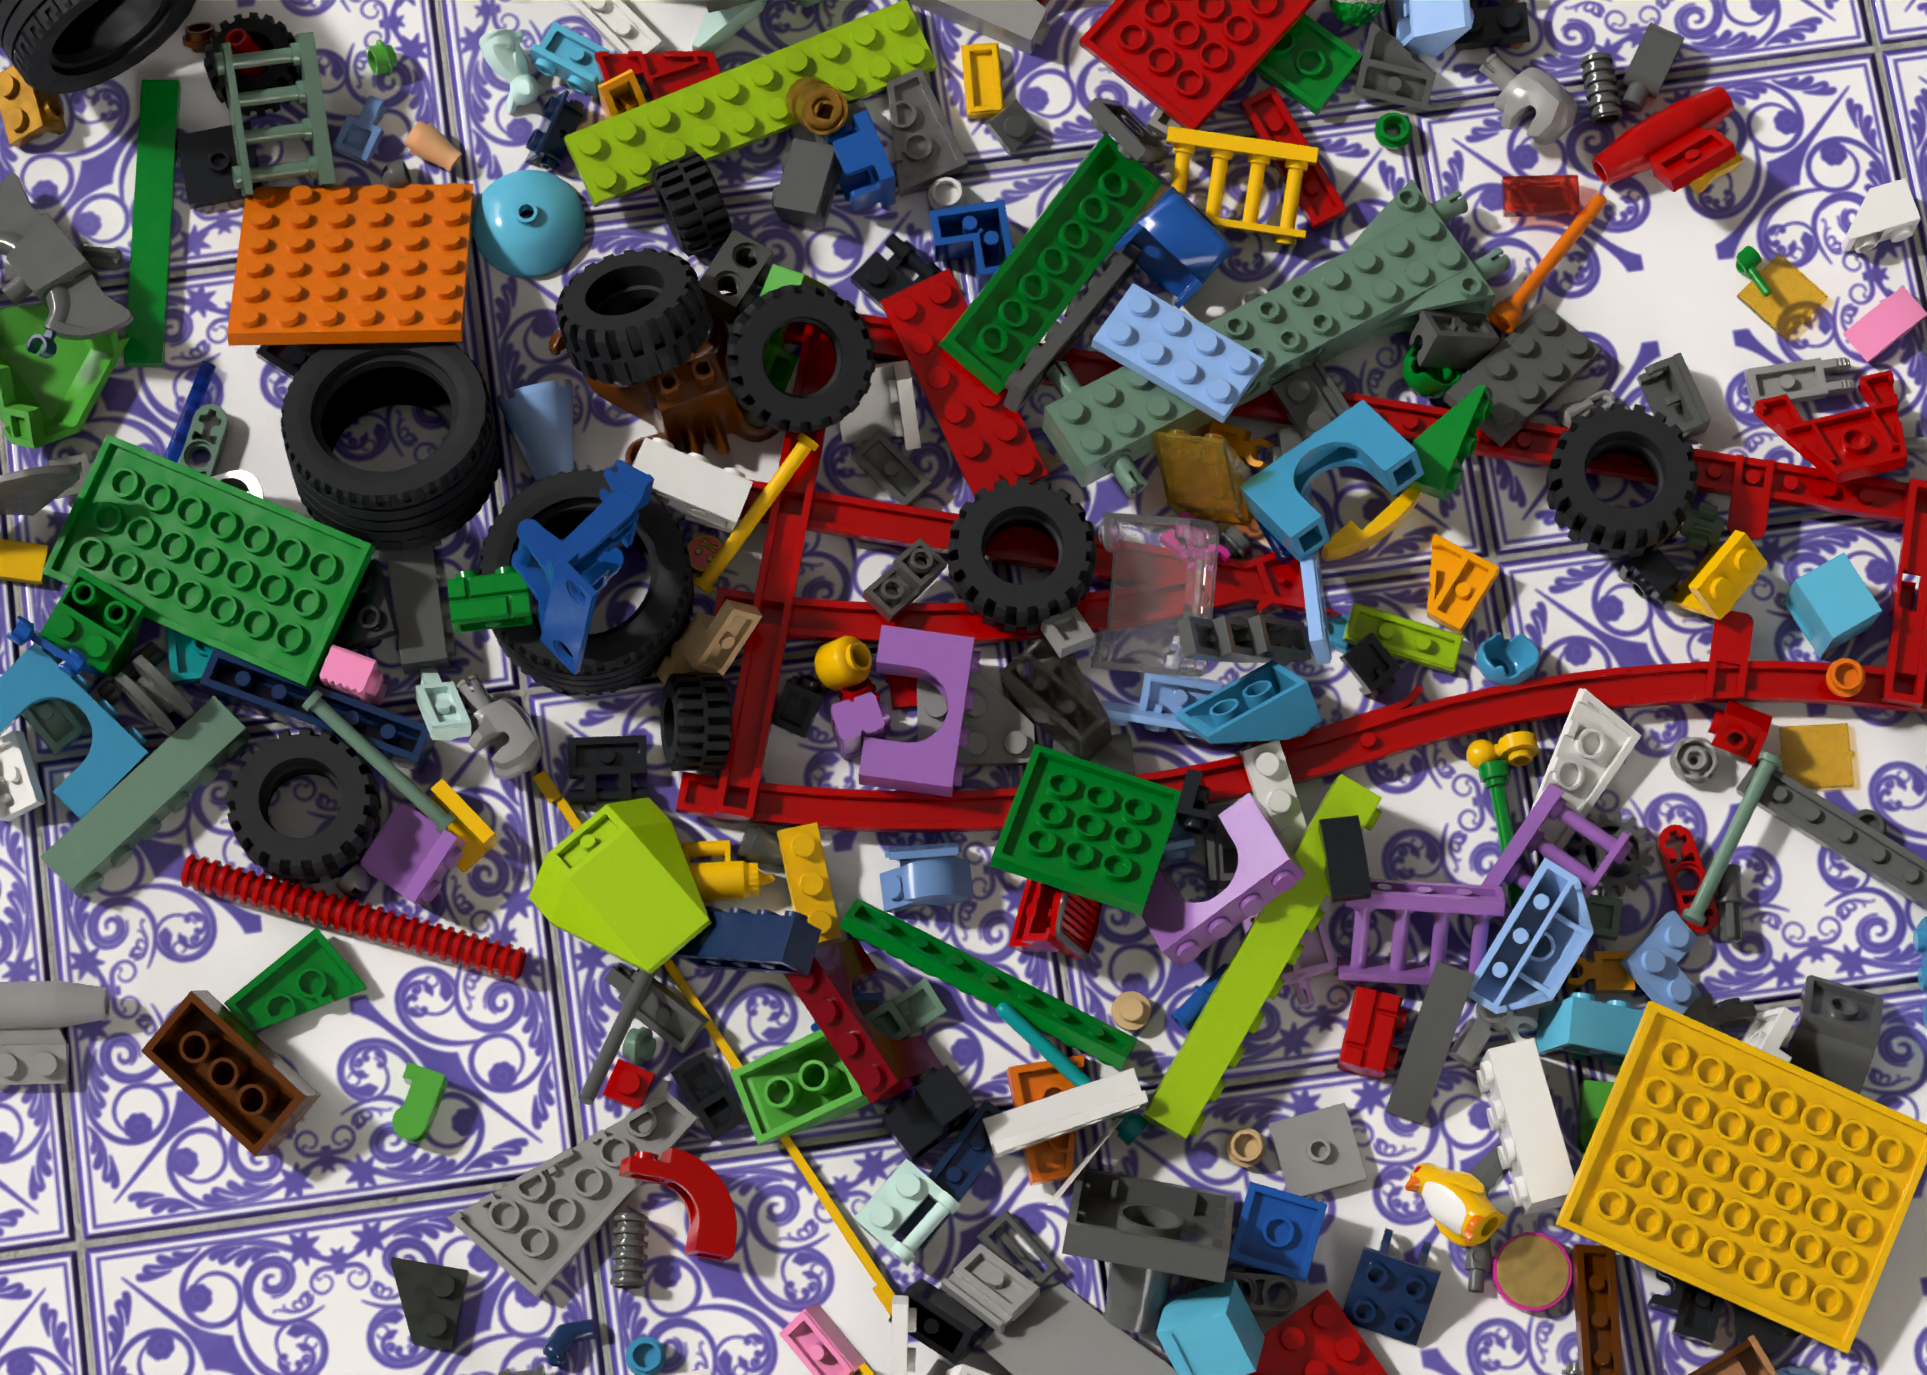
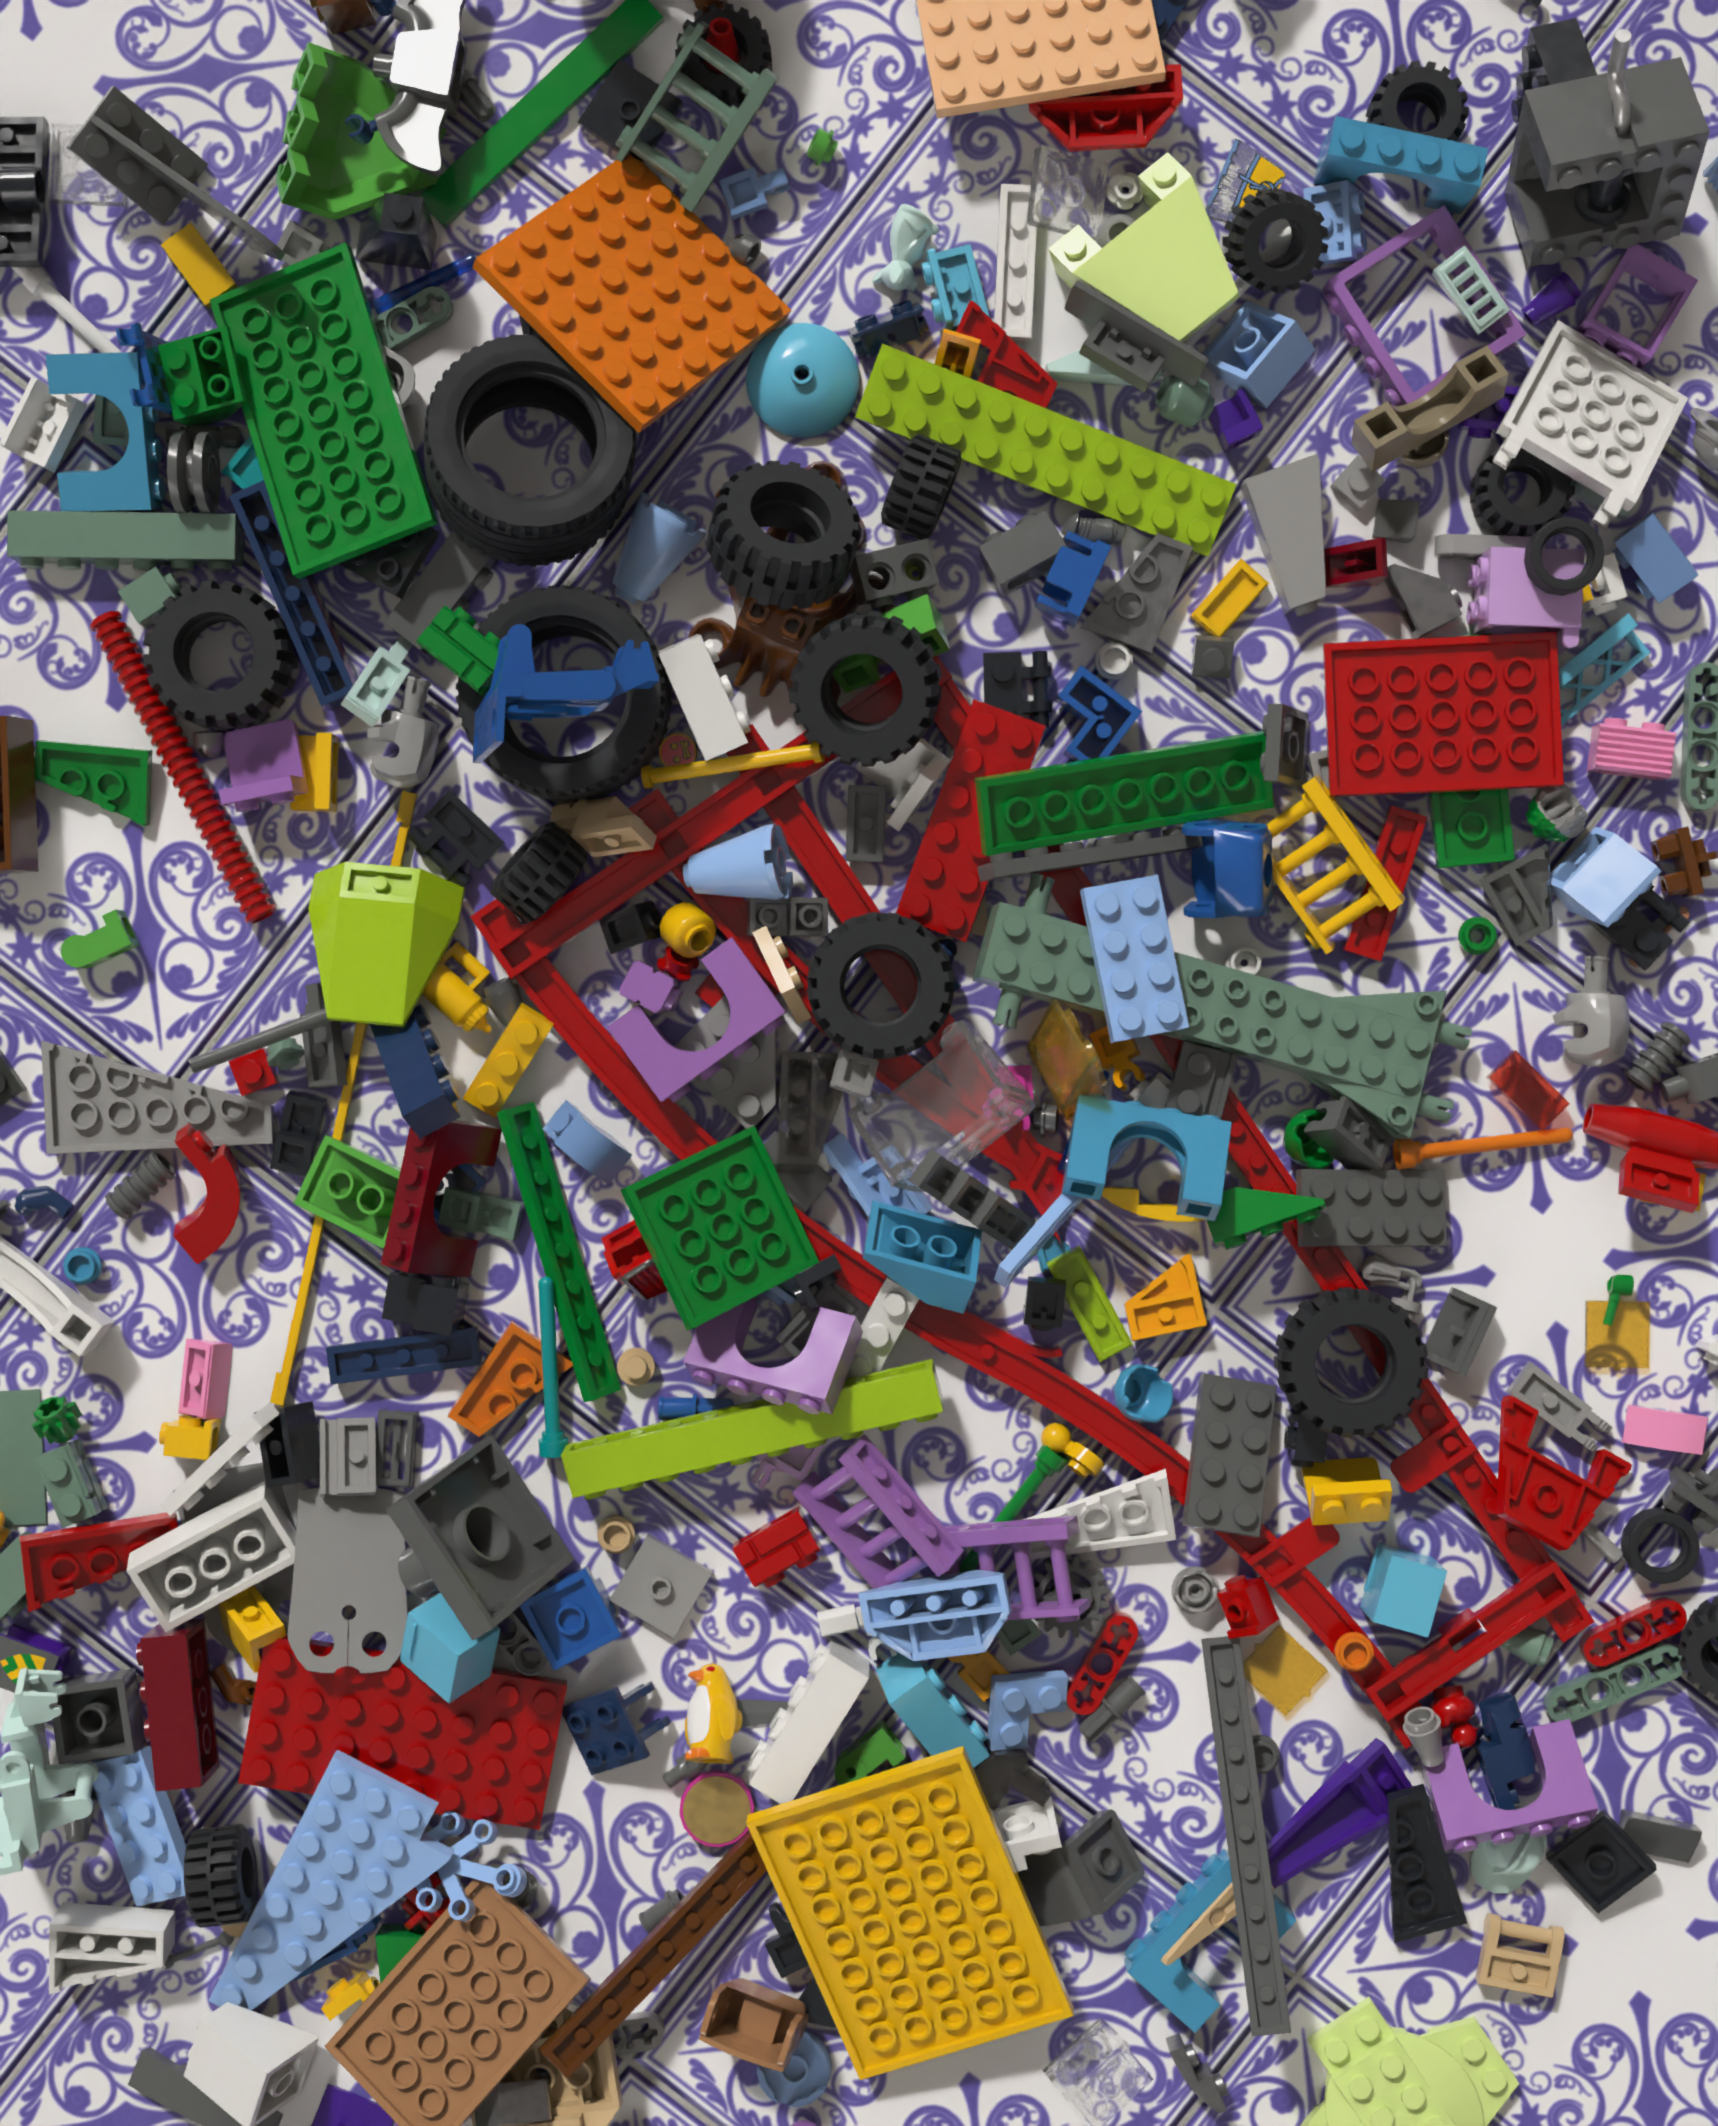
camera: 45 degrees right, 15 degrees up
sand green bar [302,689,456,834] -> none
bright pink brick [319,644,387,706] -> none
light nougat cone [404,120,462,172] -> none
pearl gold wheel [786,76,848,135] -> none
light aqua plate [853,1158,960,1266] -> none
medium blue piece [885,842,962,860] -> none
white fence [982,1068,1149,1159] -> none
white sticker [1047,1118,1123,1206] -> none
black slope [1318,815,1371,903] -> none
dark grey slope [1385,961,1475,1124] -> none
sand green gear [1679,502,1725,552] -> none
sand green bar [1681,751,1782,927] -> none
none -> sand green brick [118,567,183,629]
none -> black slope [356,193,437,270]
none -> light blue cone [683,823,793,900]
none -> tan wing [752,926,811,1024]
none -> dark grey plate [1182,1373,1277,1538]

